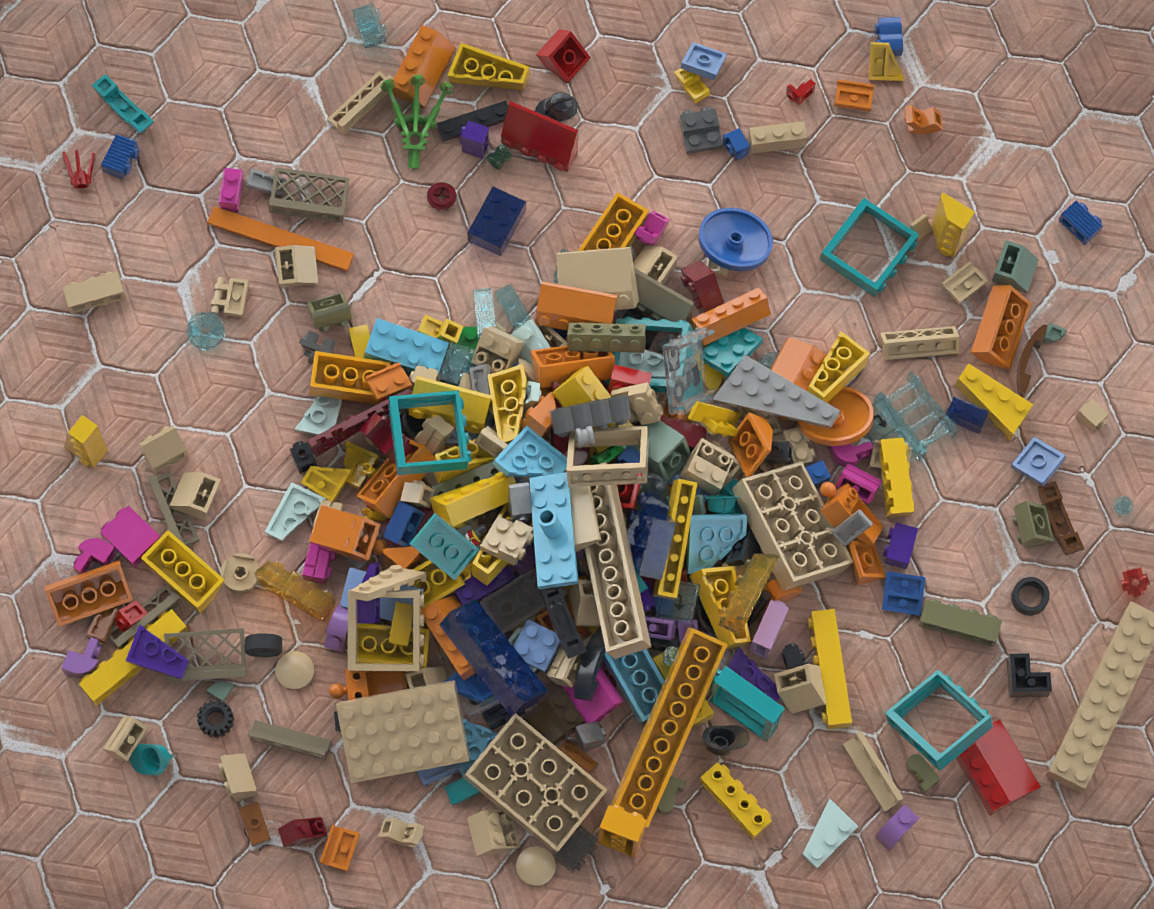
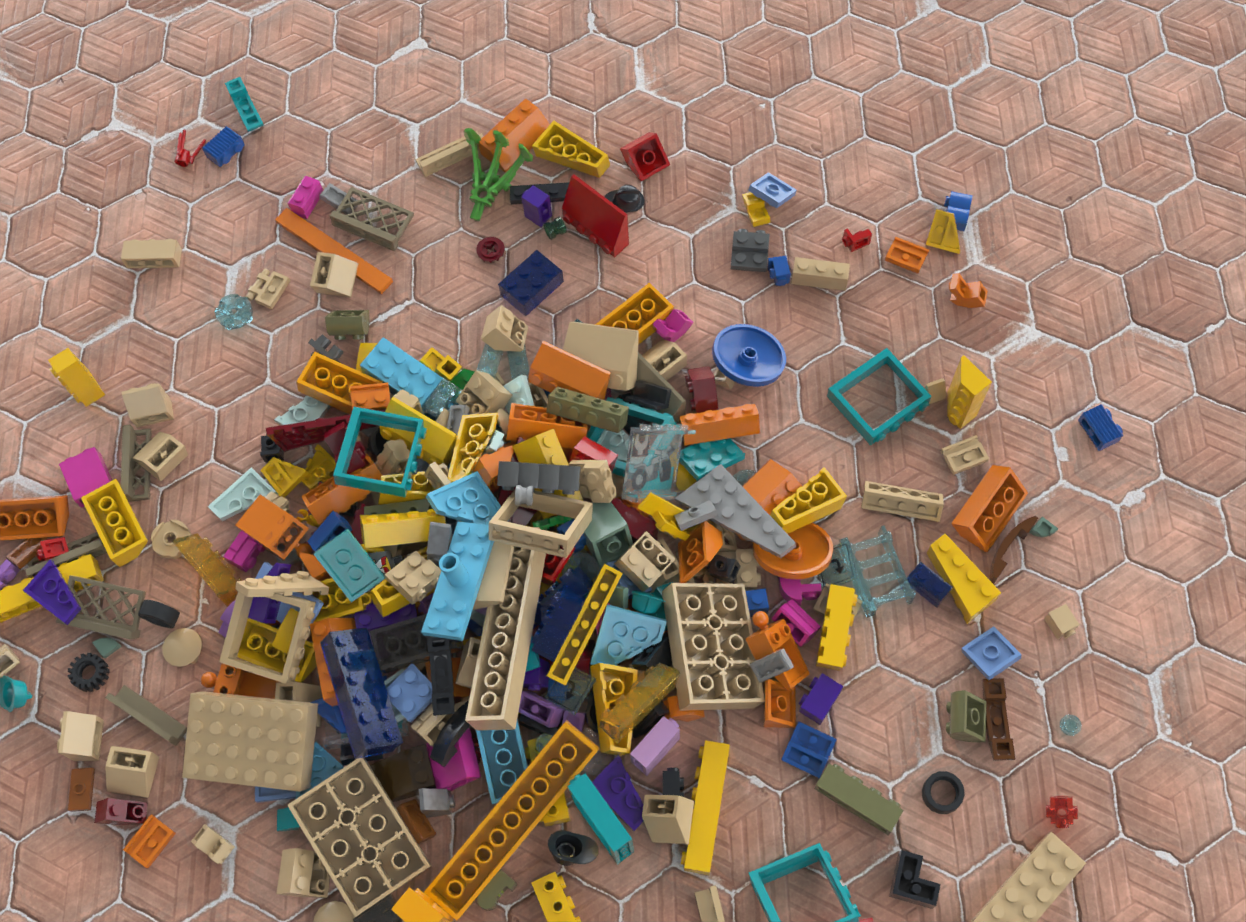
camera: 25 degrees right, 5 degrees down
dark pink brick [73,538,117,574] -> none
clear light blue brick [352,3,388,49] -> none
tan brick [400,480,434,508] -> none
sand green slope [992,240,1039,293] -> none
none -> tan slope [105,746,159,798]
none -> tan slope [481,305,528,352]
none -> black panel [625,380,672,410]
none -> light grey plate [674,500,718,531]

